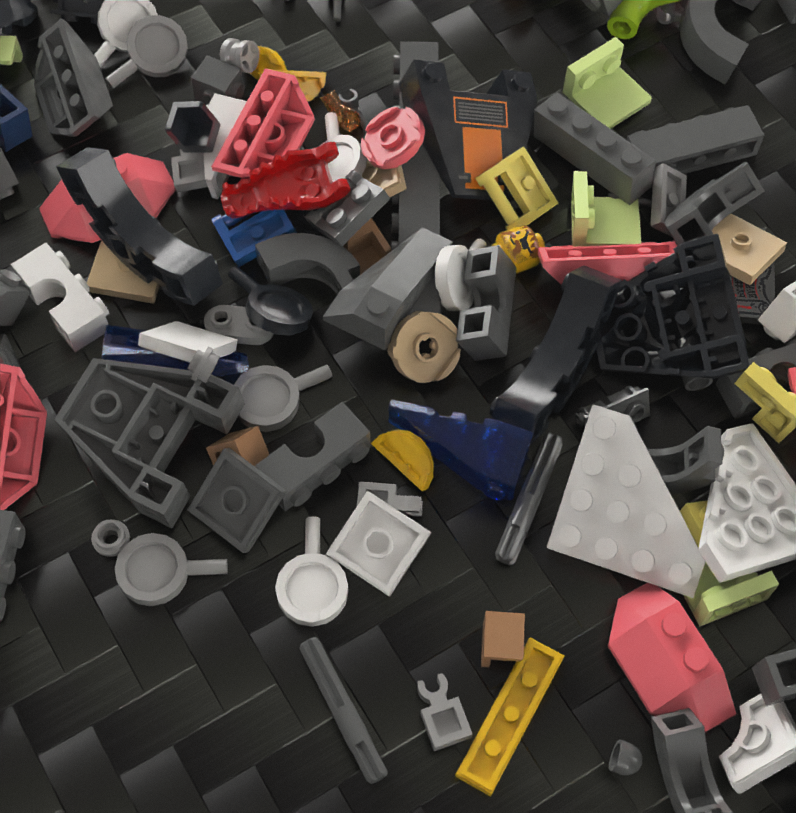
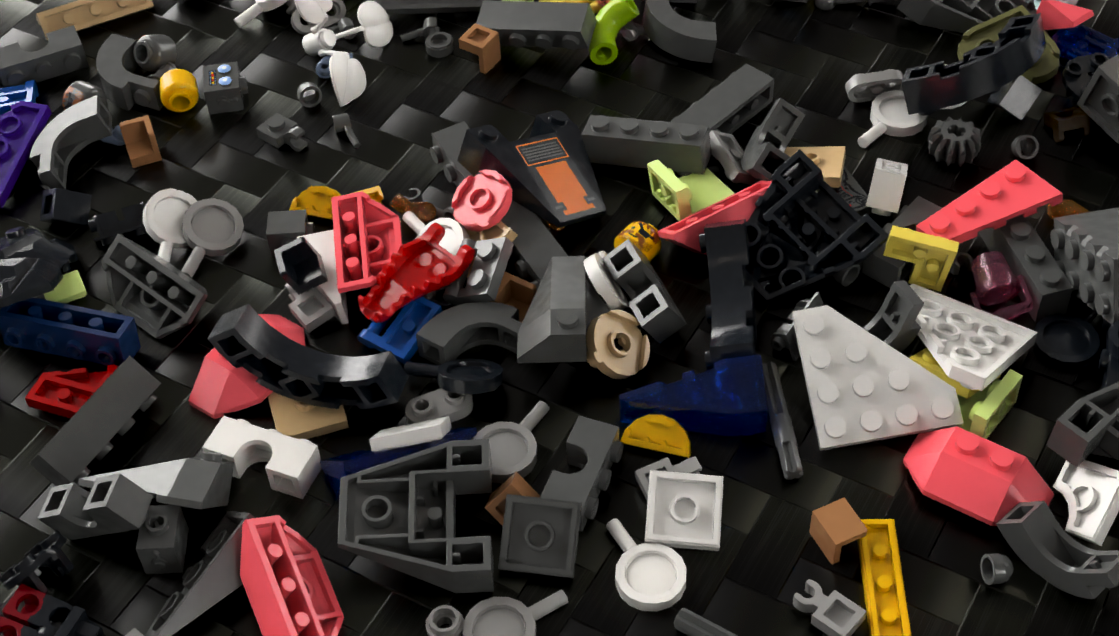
camera: 25 degrees left, 15 degrees down
light grey plate [188,346,220,383] -> none
light grey wheel [220,38,259,73] -> none
light yellow plate [475,146,558,230] -> none
yellowish green bracket [563,37,652,129] -> none

